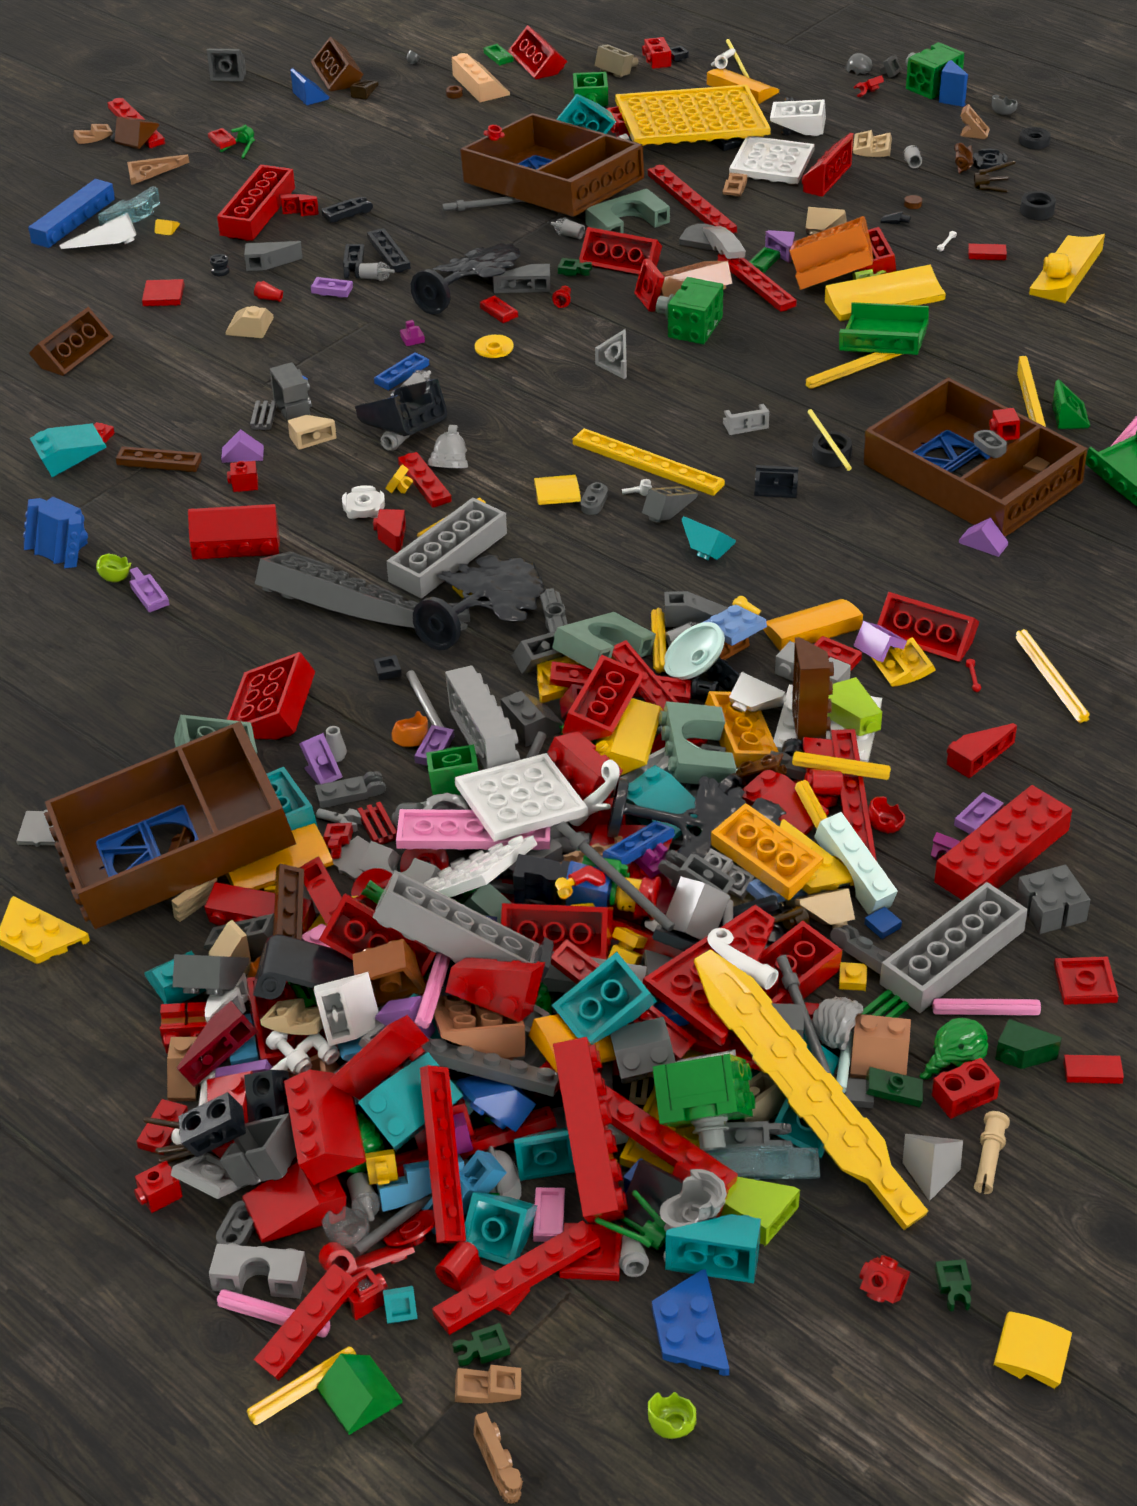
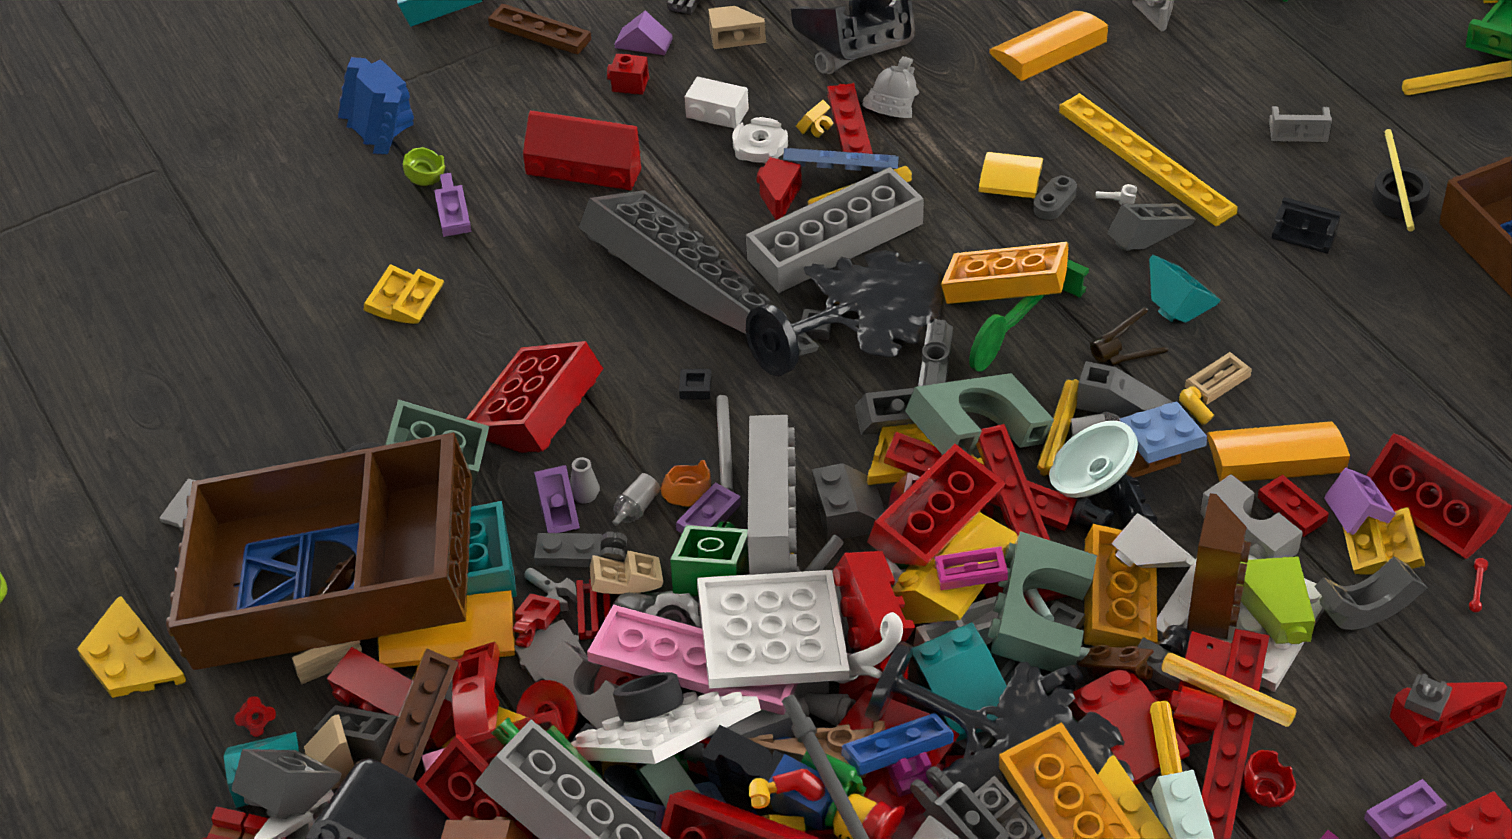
camera: 20 degrees right, 5 degrees up
none -> red plate [234,696,276,737]
none -> yellow slope [363,264,444,324]
none -> tan slope [590,551,663,594]
none -> piece [612,473,661,526]
none -> black tyre [613,672,684,722]
none -> white brick [684,77,749,129]
none -> medium blue wing [783,148,899,172]
none -> dark pink tile [934,546,1008,590]
none -> light orange slope [941,242,1069,304]
none -> green piece [969,259,1089,372]
none -> light orange slope [989,11,1108,81]
none -> dark brown plant [1090,307,1168,366]
none -> tan tile [1185,352,1252,405]
none -> dark grey arch [1314,556,1428,630]
none -> dark grey tile [1404,674,1452,721]

